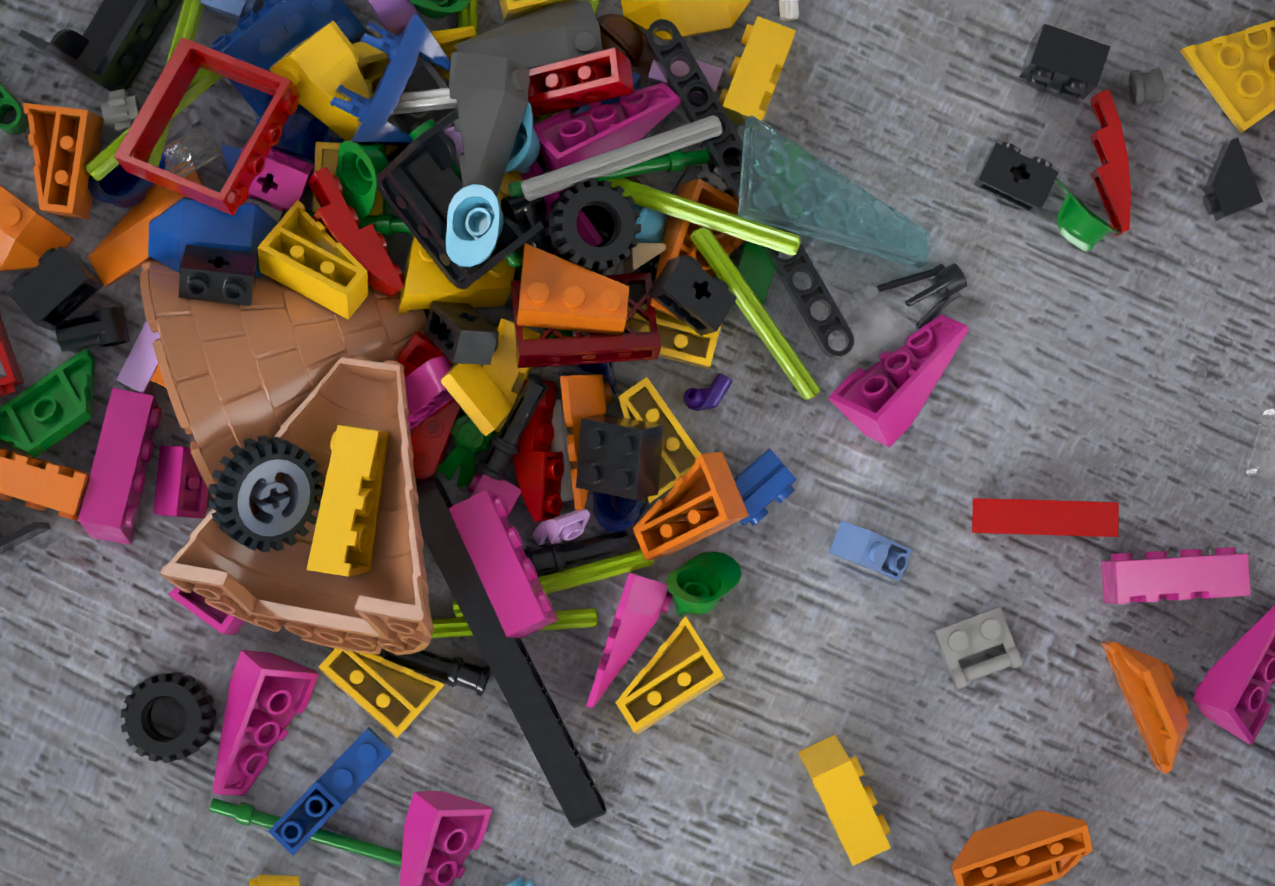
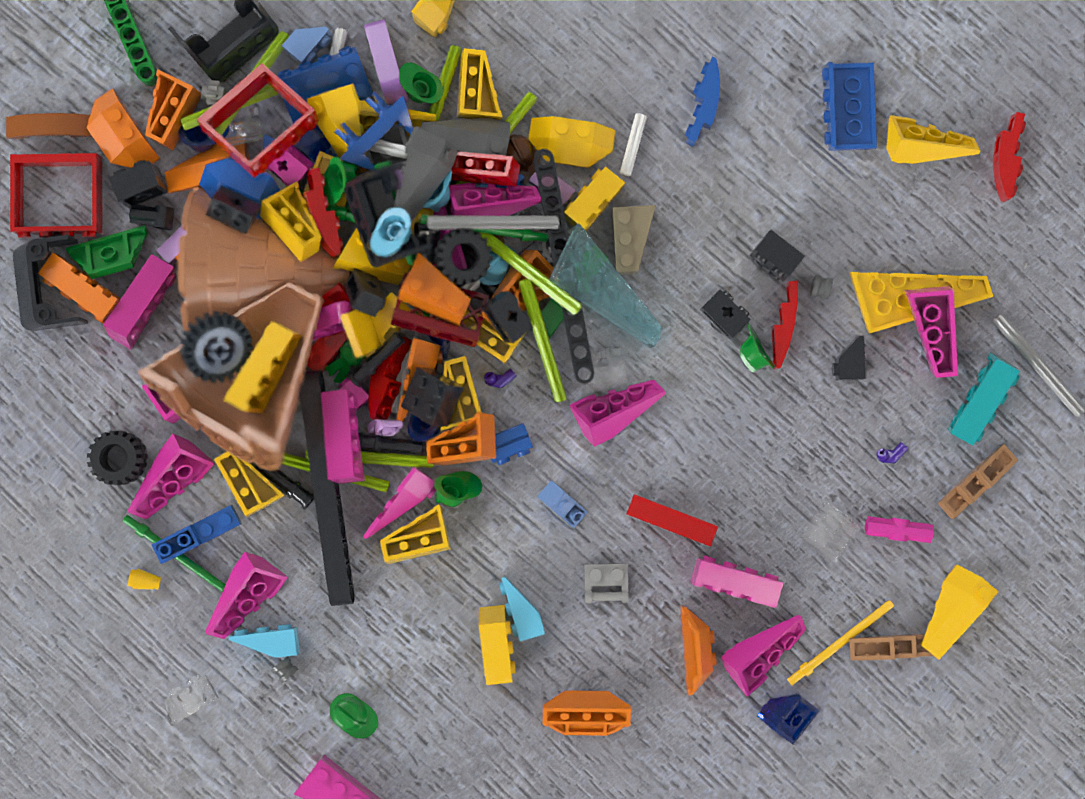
camera: 25 degrees right, 0 degrees up
dark pink panel [153,445,209,519] -> none
tan slope [623,243,666,274] -> none
black plant [876,263,967,328] -> none
none -> medium azure slope [499,576,545,641]
none -> dark tan wedge [612,205,656,275]

